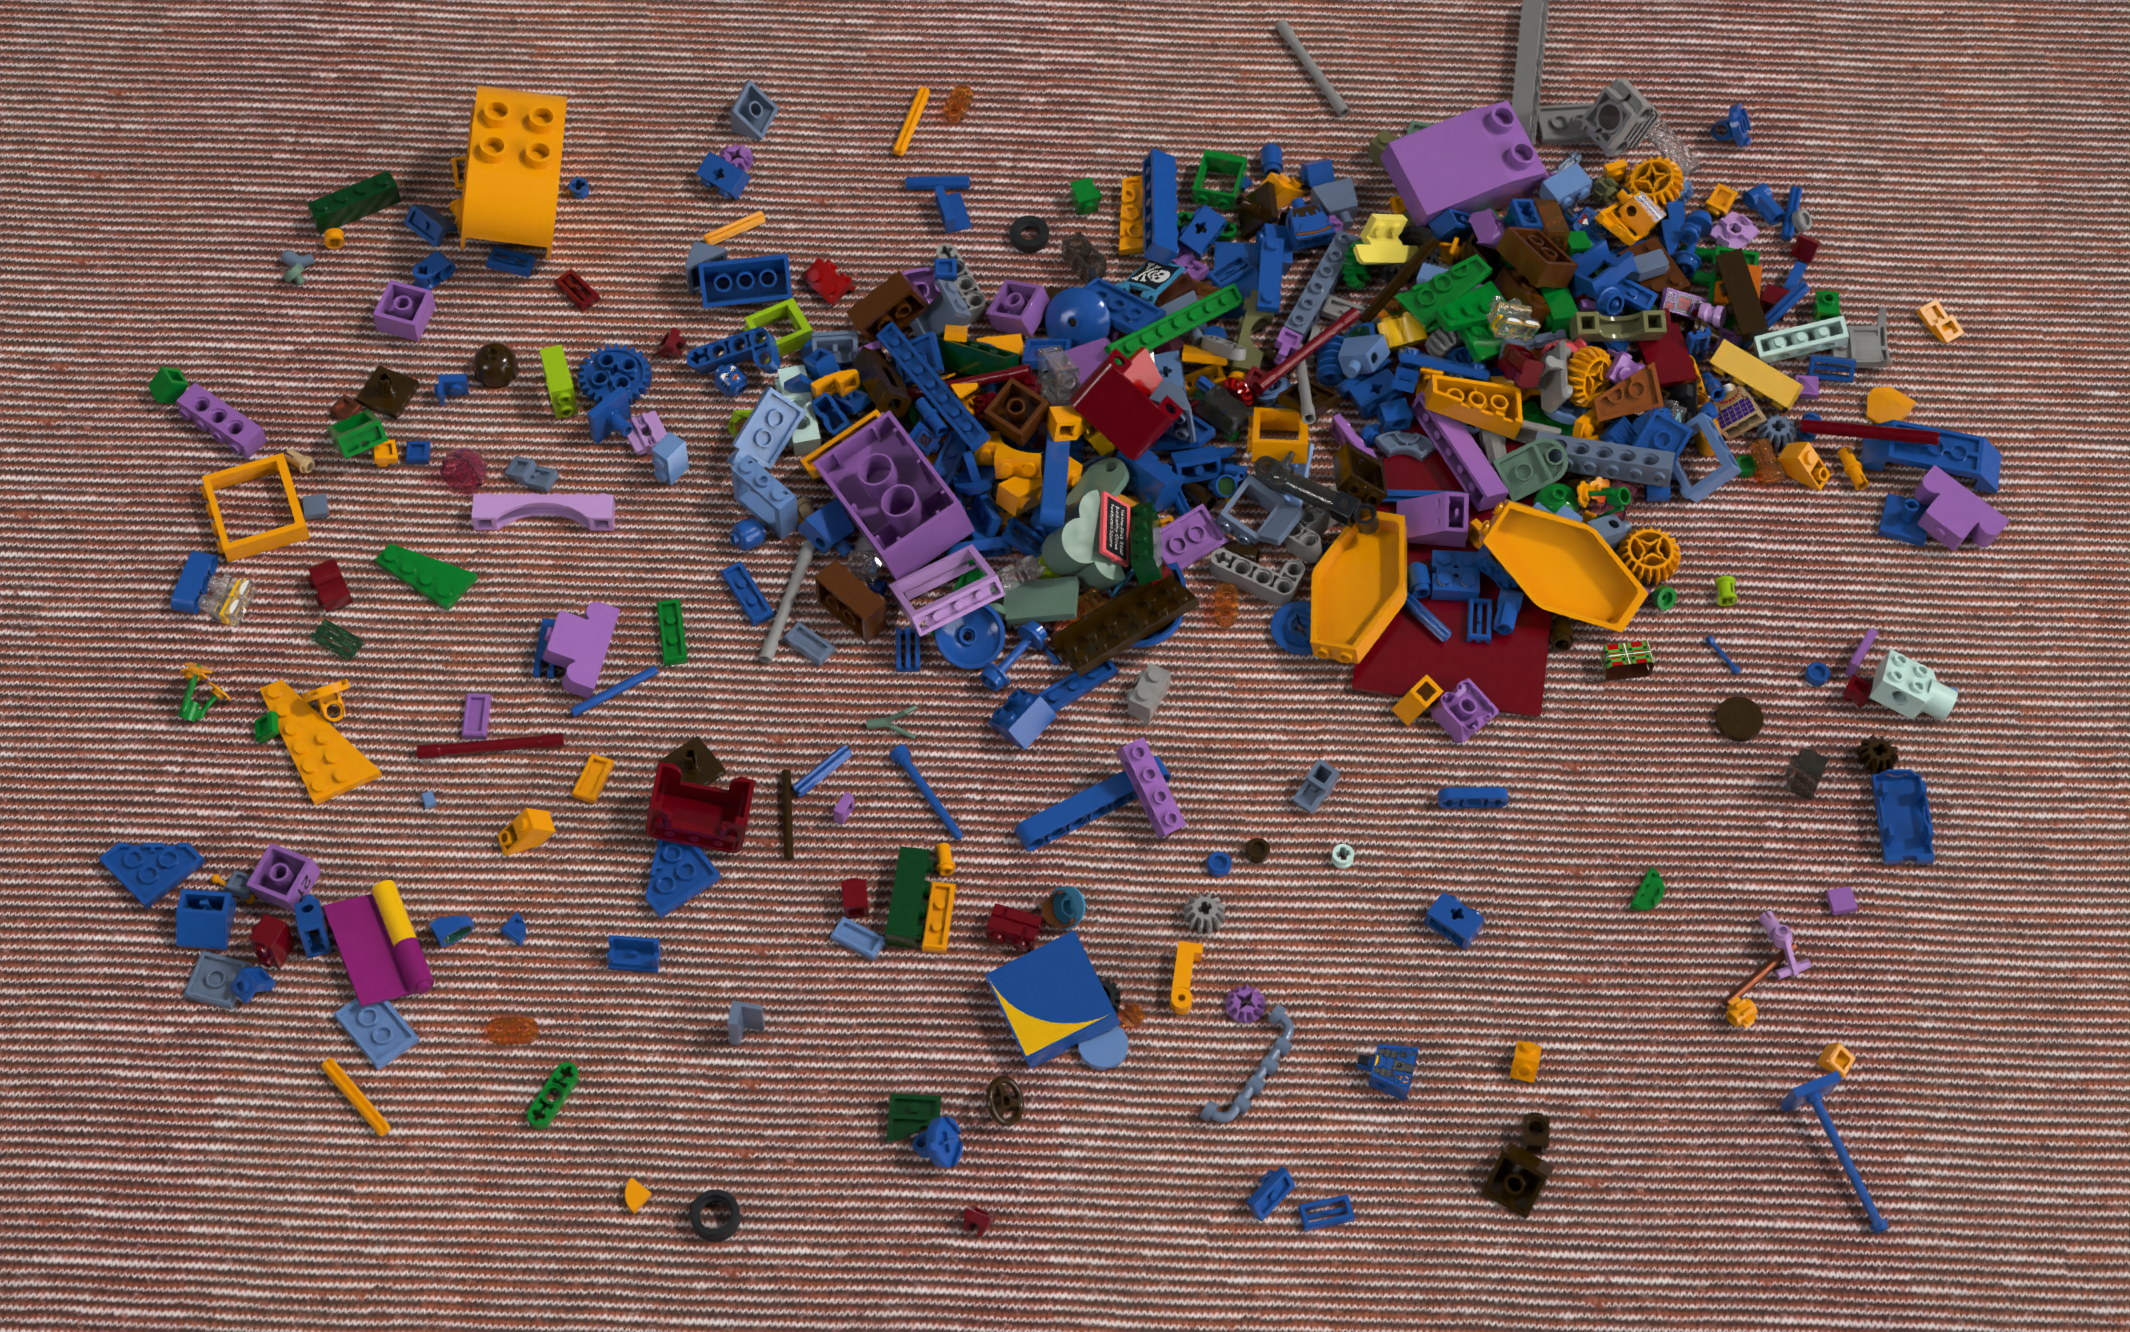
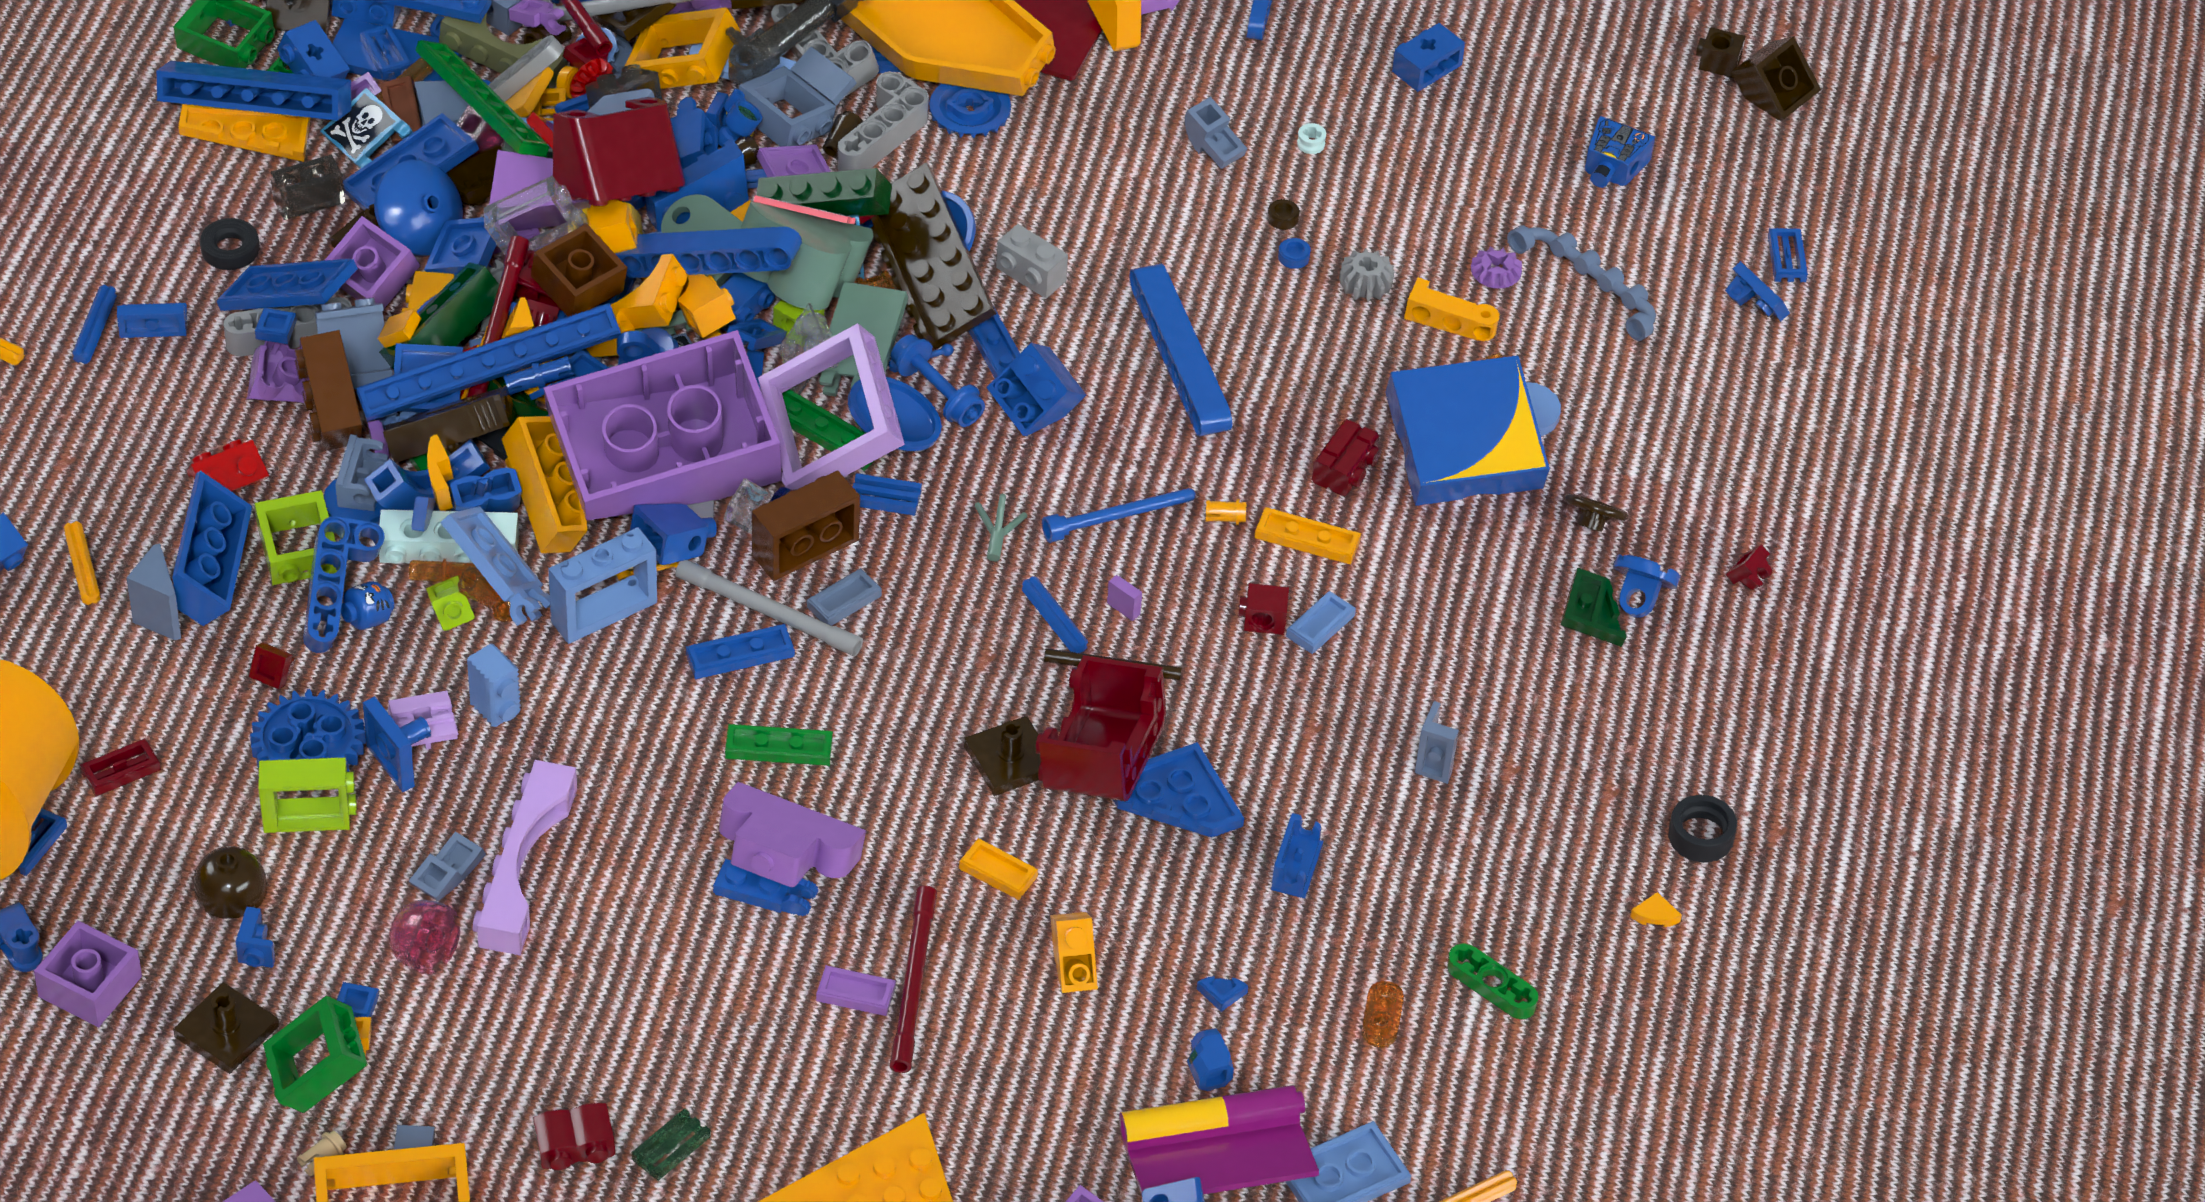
camera: 80 degrees left, 10 degrees down
light orange tile [302,679,350,722] -> none
copper tile [329,394,363,420] -> none
green wing [375,543,478,611] -> none
medium blue piece [421,791,437,809] -> none
blue bar [570,665,659,717] -> none
blue head [730,517,766,551] -> none
dark green brick [885,846,934,948] -> none
dark azure piece [1041,886,1086,930] -> none
green brick [1070,177,1102,216] -> none
medium lavender brick [1116,737,1186,838] -> none
clear orange plate [1214,583,1239,628] -> none
light orange bracket [1510,1040,1542,1083] -> none
none -> blue tile [216,258,358,311]

